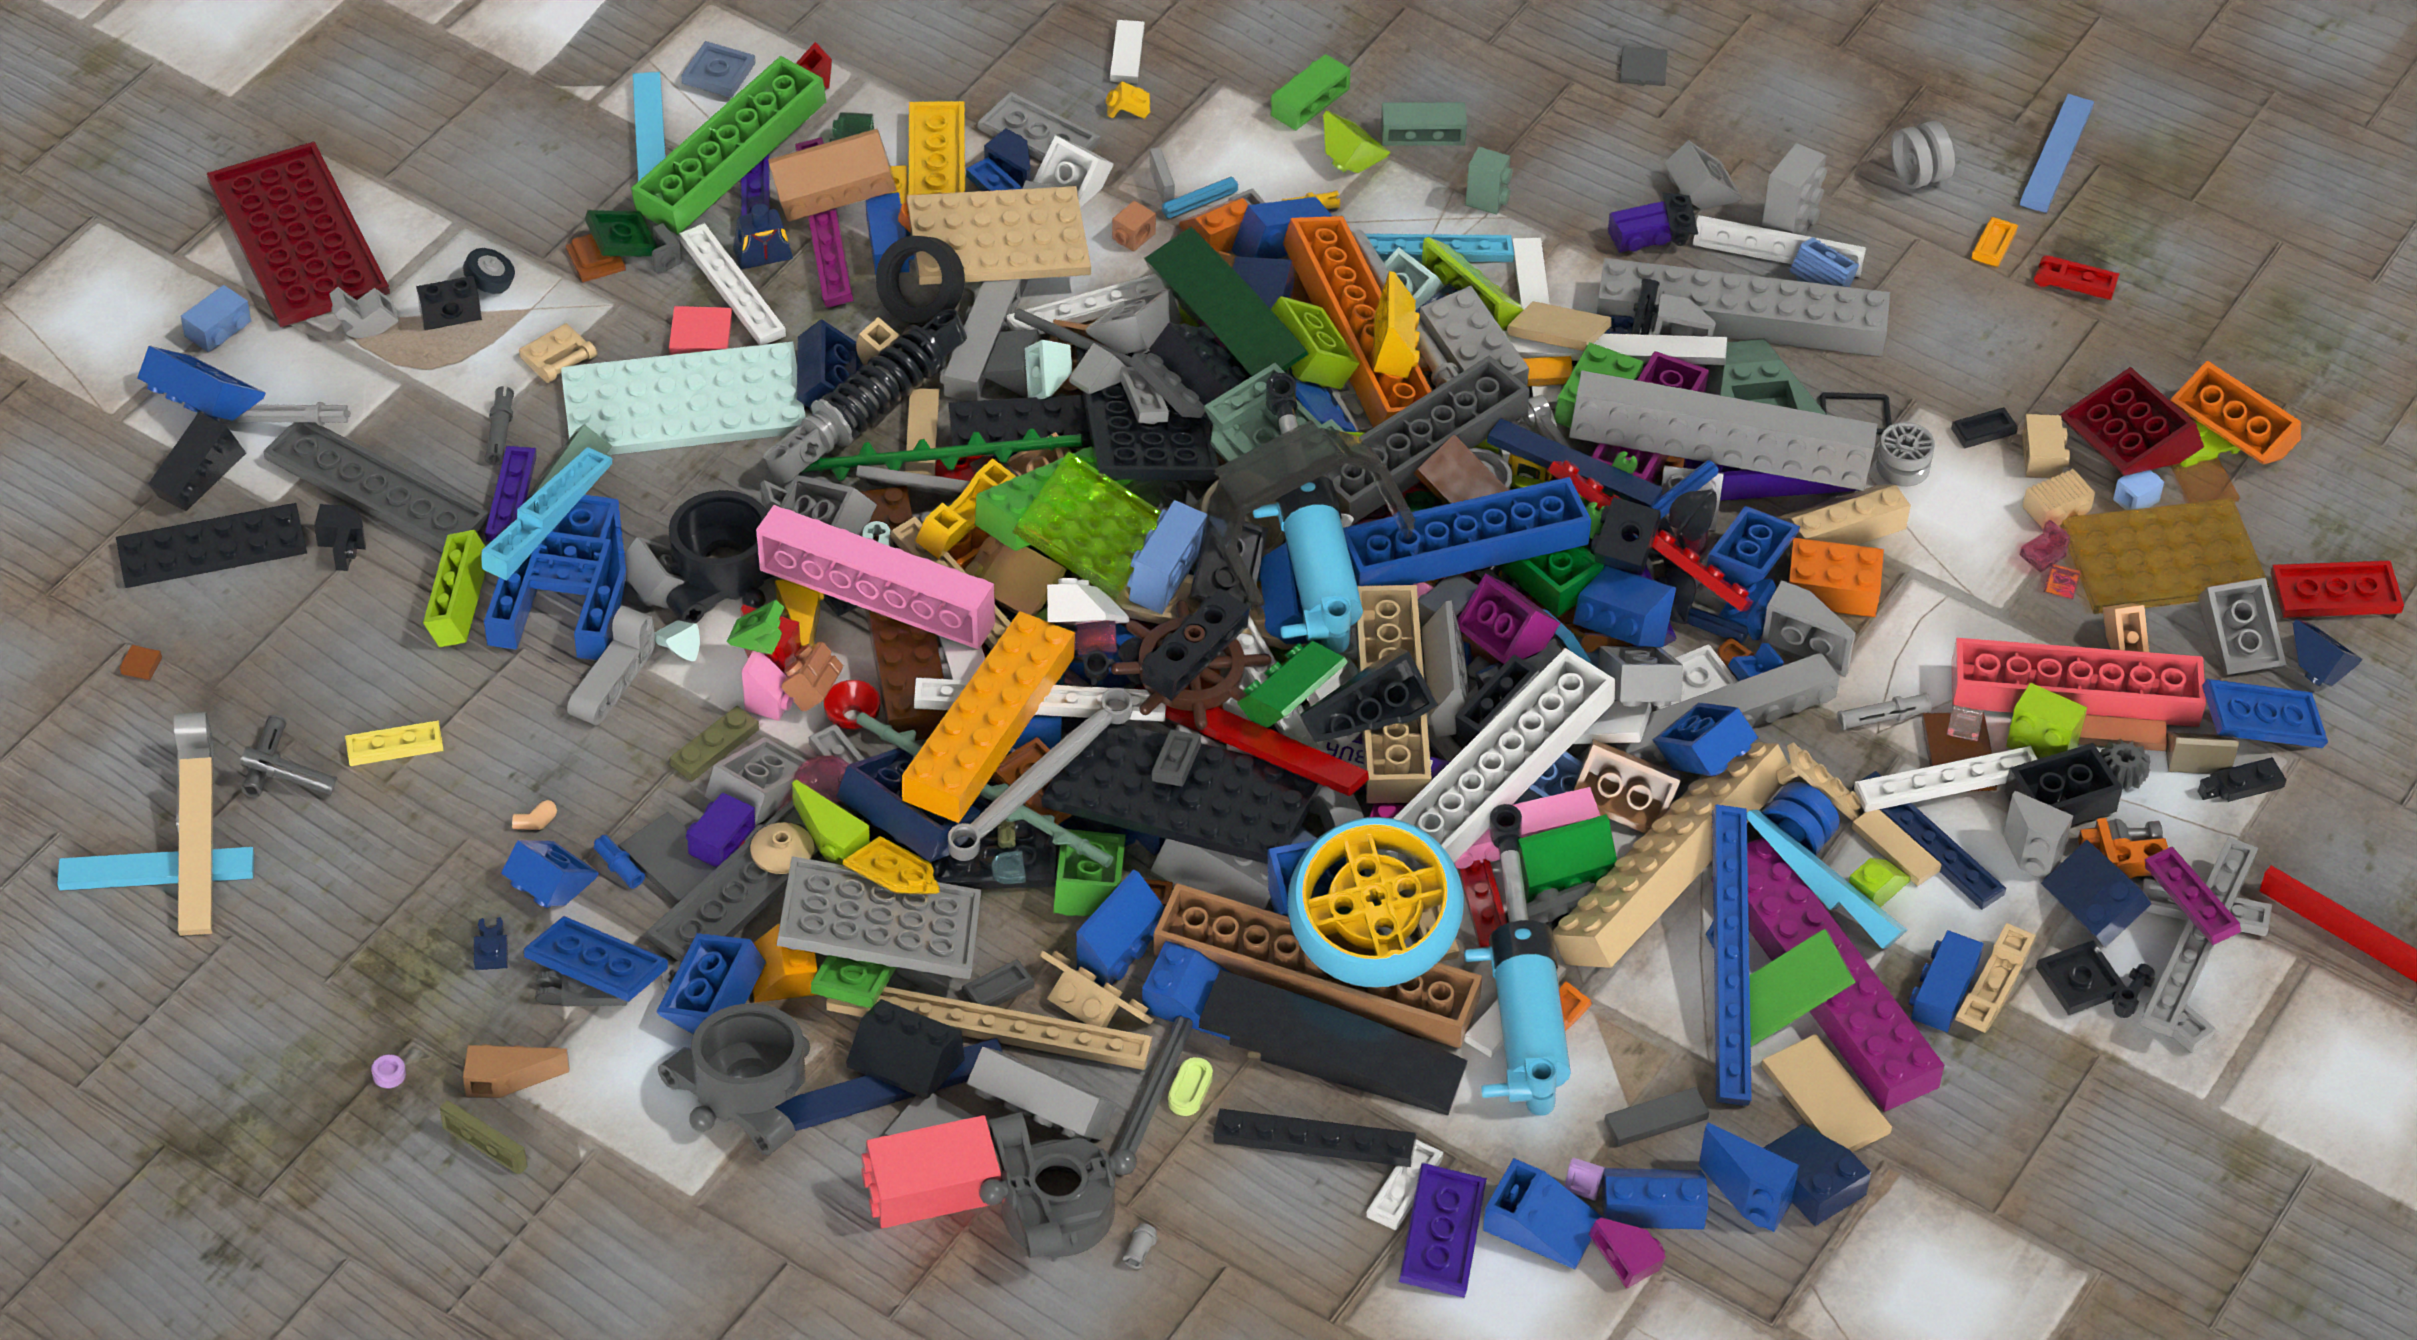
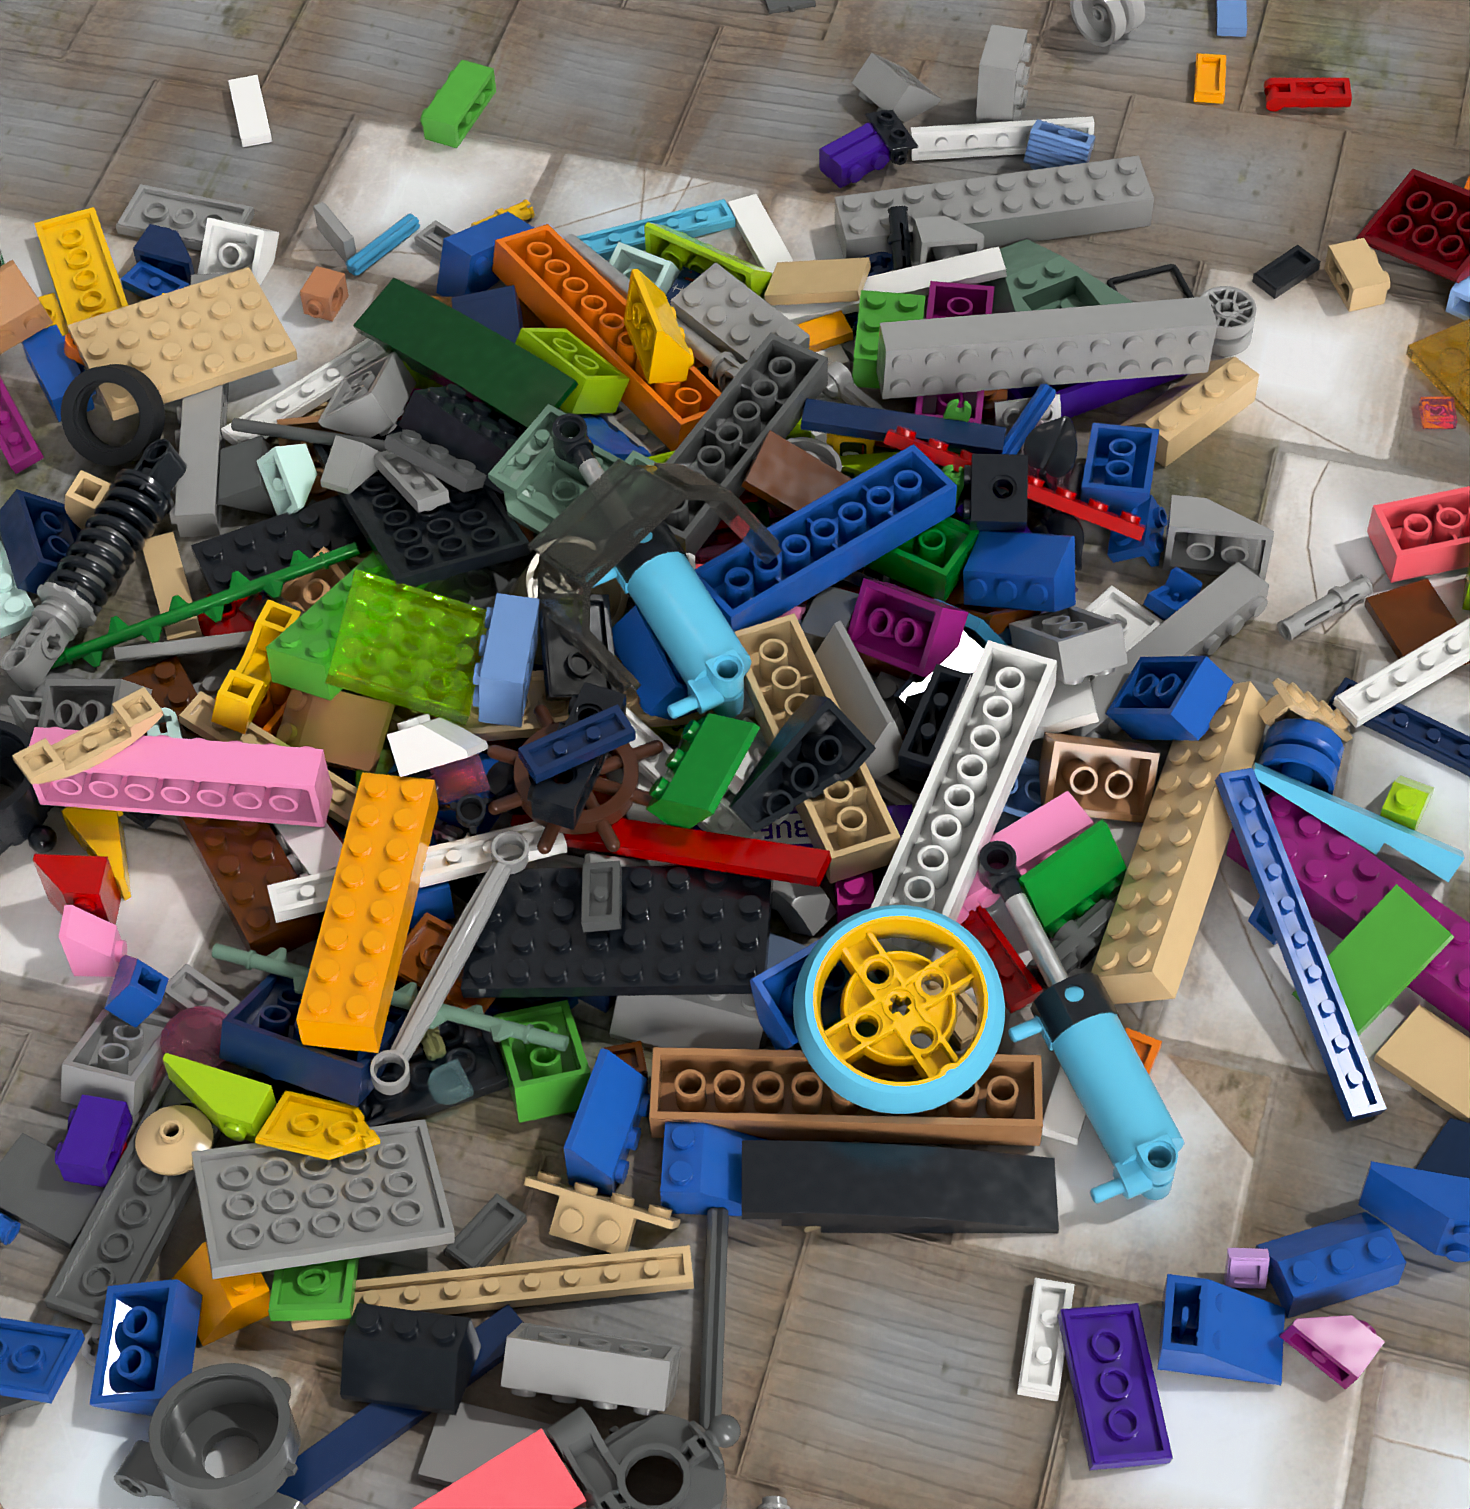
camera: 15 degrees left, 5 degrees up
olive plate [669,706,759,782] -> none
bright green slope [726,600,784,654] -> none
nougat brick [781,642,843,711] -> none
red piece [824,680,880,729] -> none
yellow bracket [1105,81,1150,119] -> none
yellowish green tile [1168,1057,1213,1116] -> none
orange slope [1179,198,1249,255] -> none
black plate [1213,1108,1416,1167] -> none
lime slope [1323,110,1391,174] -> none
sand green brick [1381,102,1467,146] -> none
sand green brick [1465,147,1513,215] -> none
dark grey tile [1604,1087,1709,1146] -> none
dark blue axle [1686,606,1748,643] -> none
dark orange tile [1717,637,1754,672] -> none
orange brick [1787,538,1884,617] -> none
tan tile [1852,810,1942,887] -> none
clear tile [1947,705,1984,741] -> none
clear pink bracket [2019,520,2070,573] -> none
tan brick [2023,468,2095,529] -> none
none -> tan slope [12,687,163,784]
none -> blue slope [104,955,169,1028]
none -> dark blue plate [518,704,636,784]

